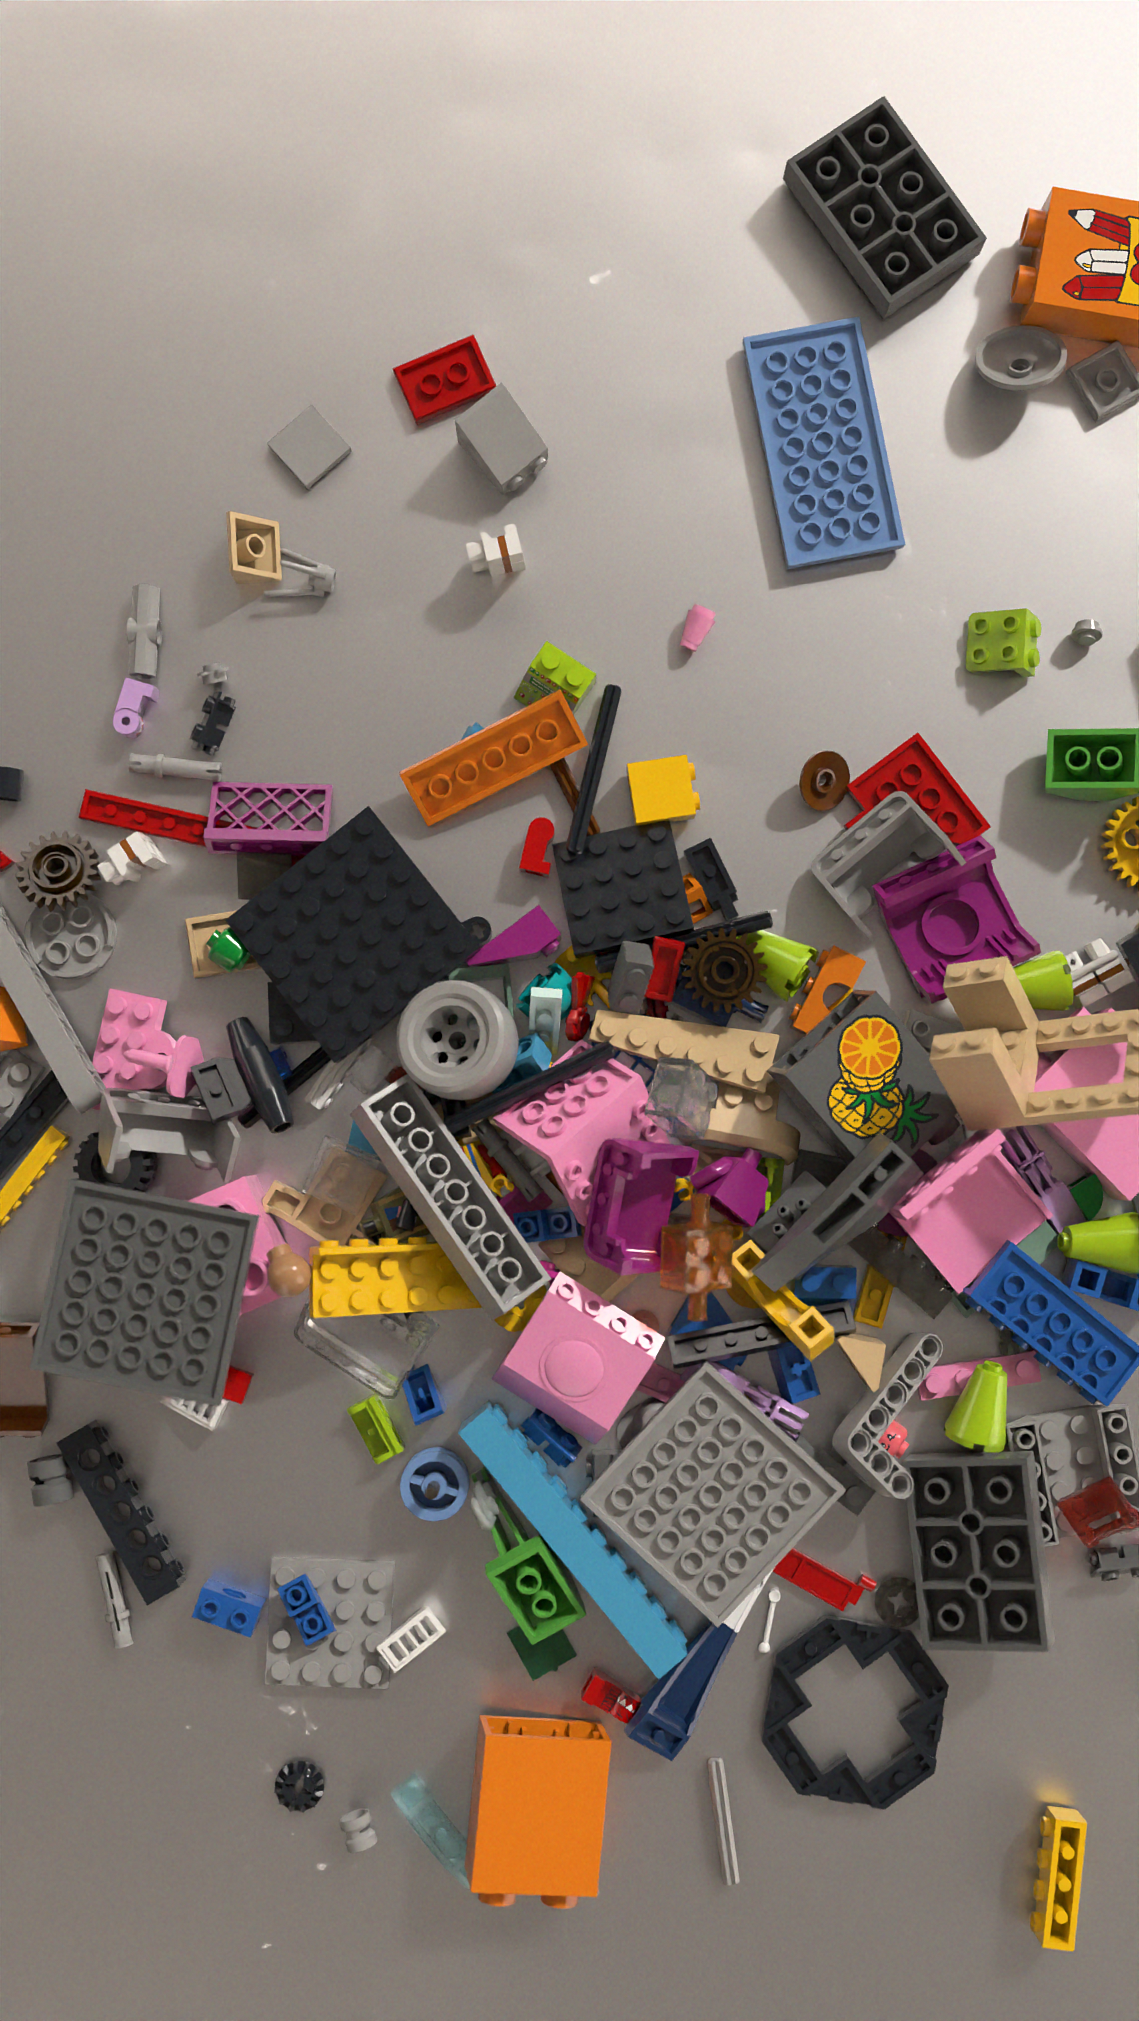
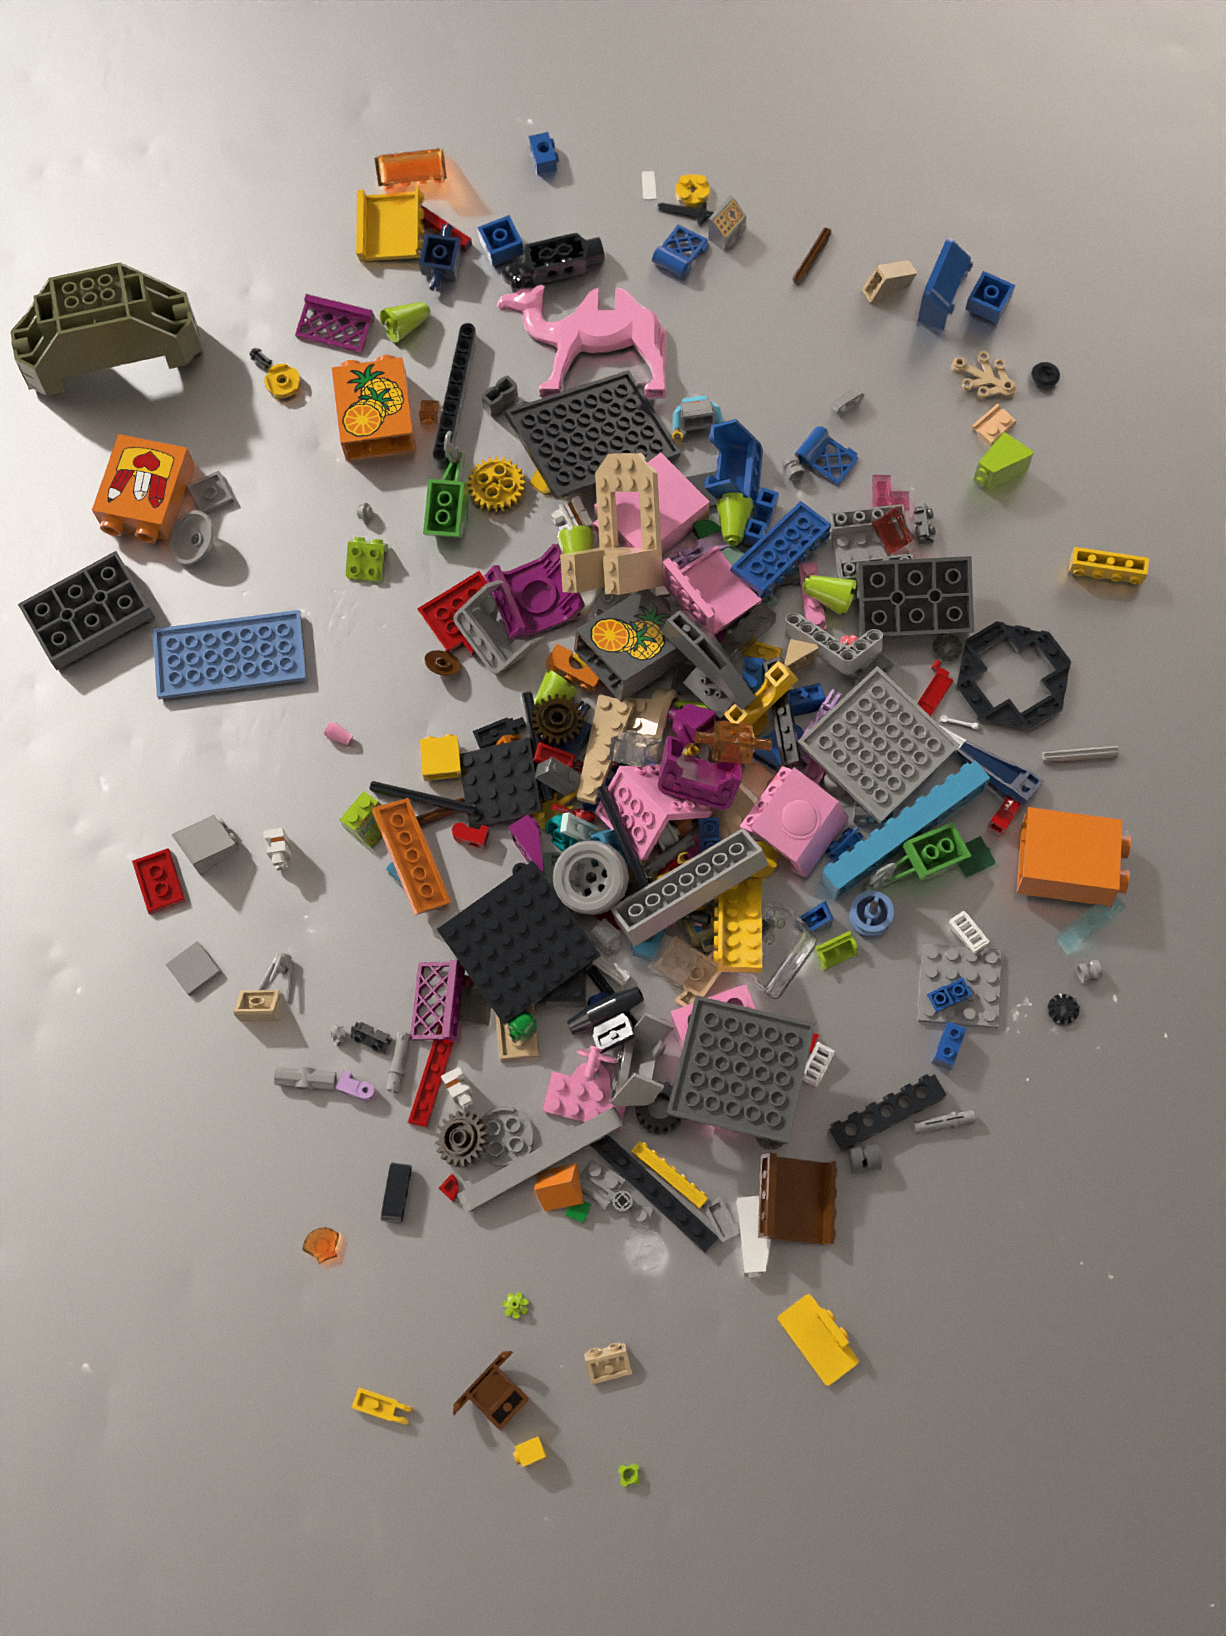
camera: 80 degrees left, 15 degrees down
medium nougat piece [266,1244,311,1297] -> none

